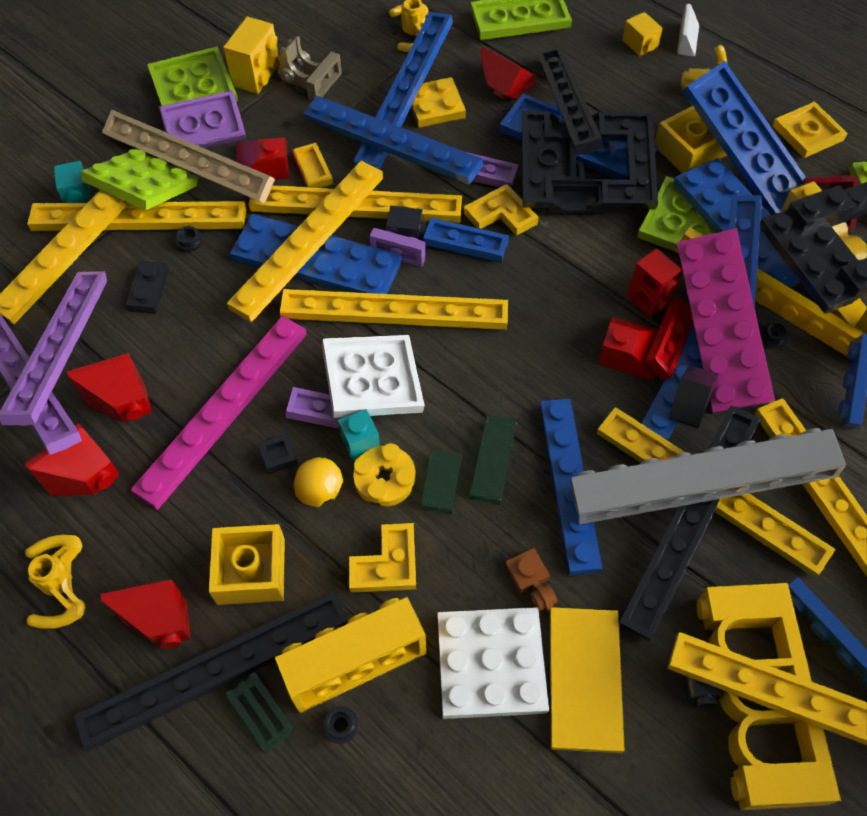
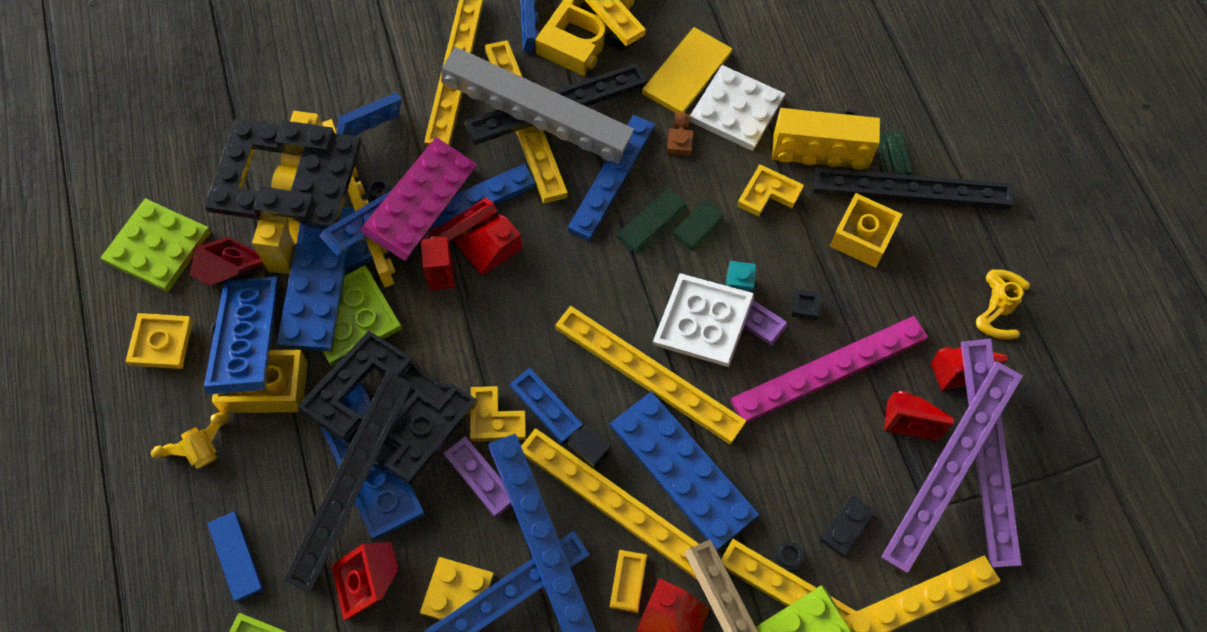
camera: 150 degrees left, 5 degrees up
red slope [101,580,191,649] -> none
yellow plate [227,161,383,322] -> none
yellow hair [293,457,343,507] -> none
yellow plate [353,443,416,507] -> none
medium lavender plate [370,228,425,267] -> none
yellow brick [622,12,662,56] -> none
black slope [669,365,719,429] -> none
white slope [677,4,699,56] -> none
none -> blue tile [207,511,264,603]

